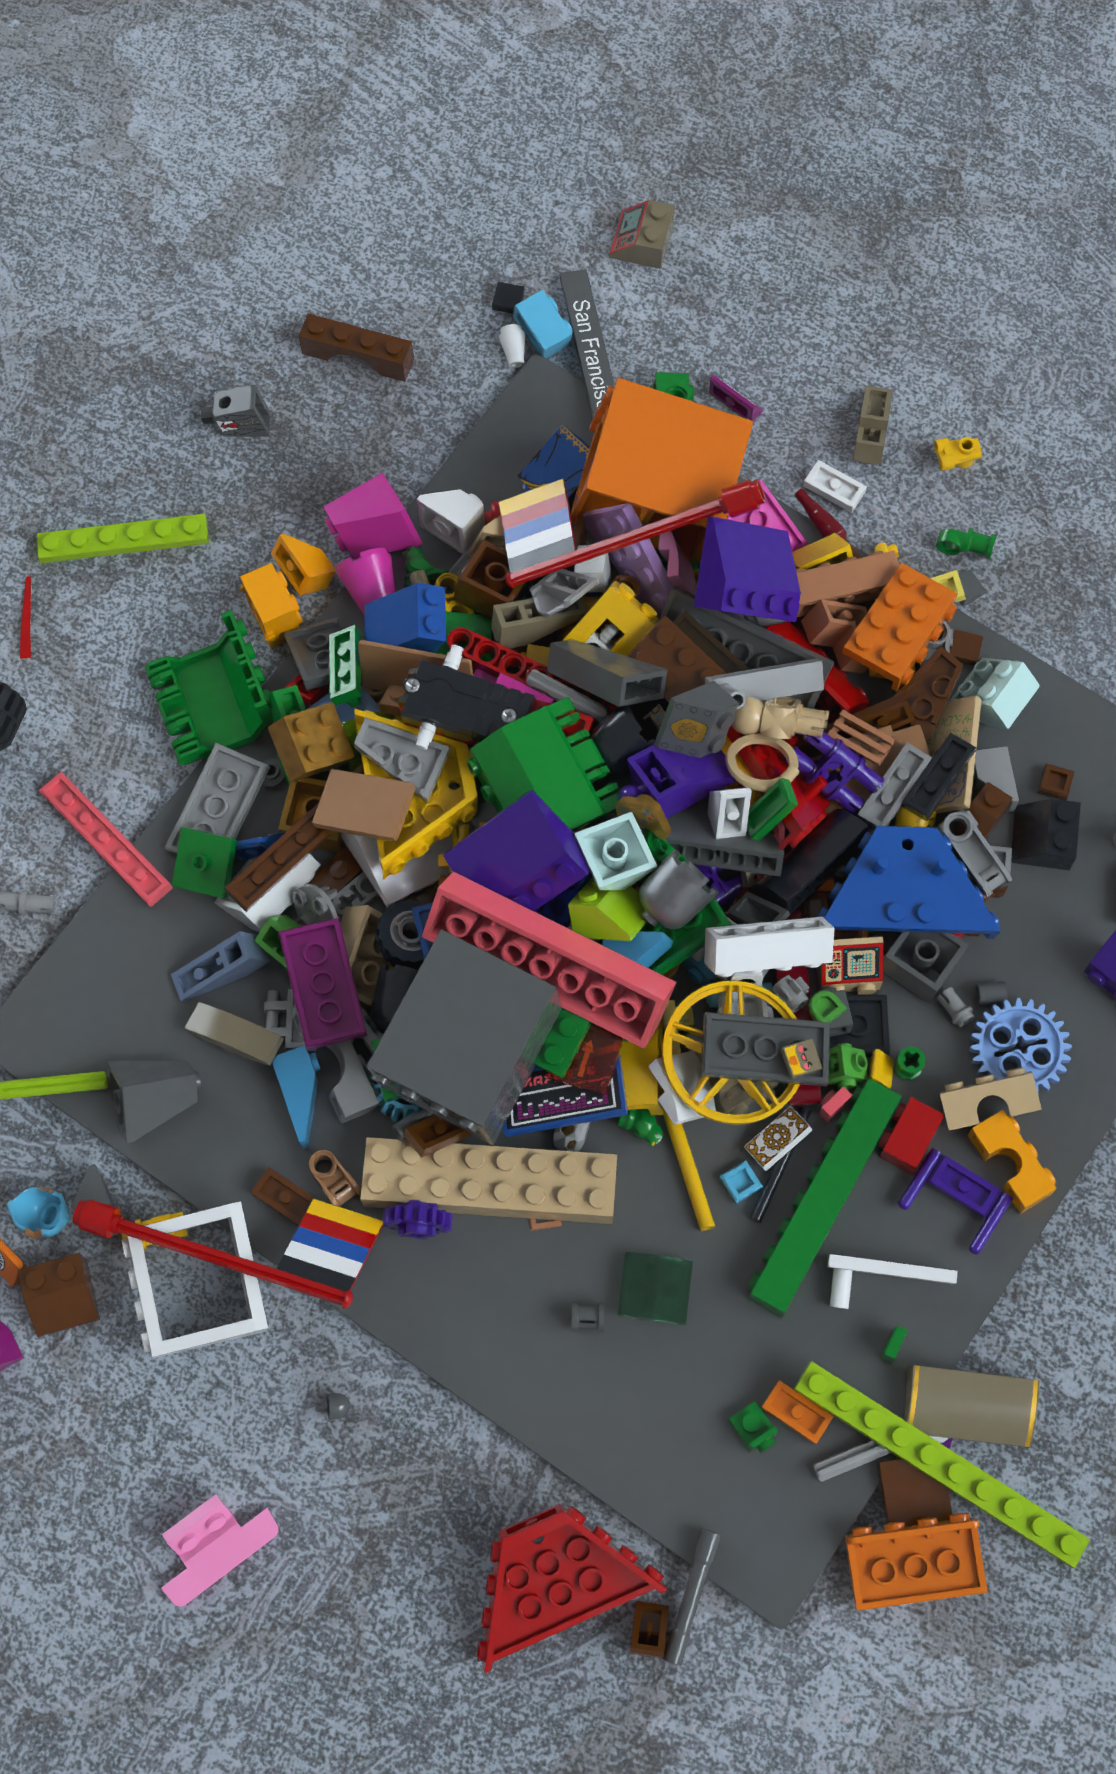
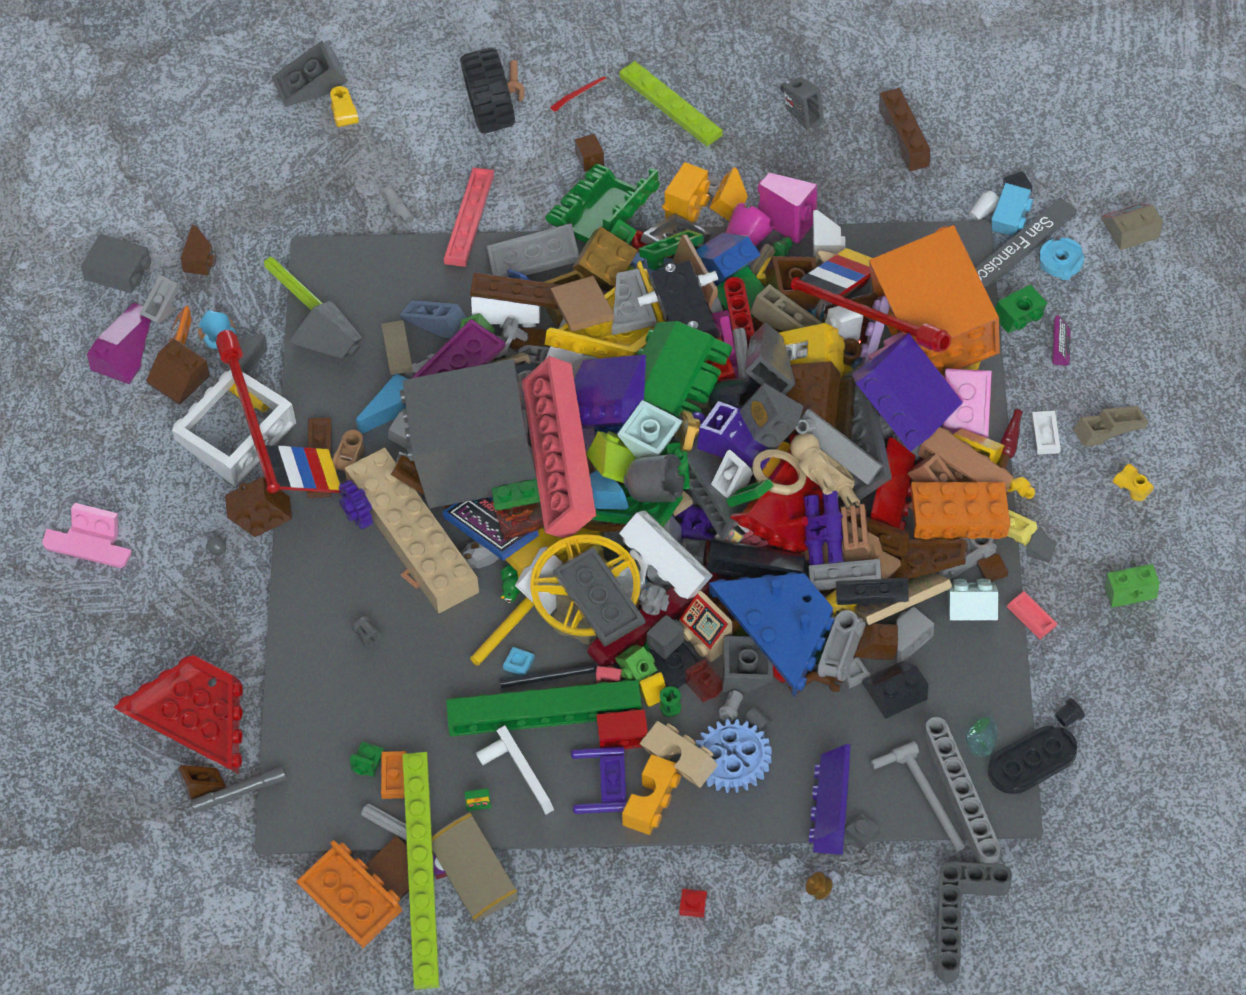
camera: 55 degrees right, 15 degrees down
green plate [172,827,238,898] -> none
light grey slope [530,569,598,617] -> none
clear green slope [618,1252,693,1326] -> none
tile [744,1106,813,1171] -> none
dark tan tile [780,1039,823,1079] -> none
bright green tile [808,990,847,1023] -> none
green connector [936,528,997,560] -> none
reddish brown tile [1037,763,1075,800] -> none
none -> reddish brown brick [225,476,292,537]
none -> reddish brown brick [575,133,604,172]
none -> clear red brick [686,658,722,703]
none -> coral tile [1007,591,1057,640]
none -> medium azure plate [1040,238,1084,280]
none -> bright green brick [1105,564,1160,608]

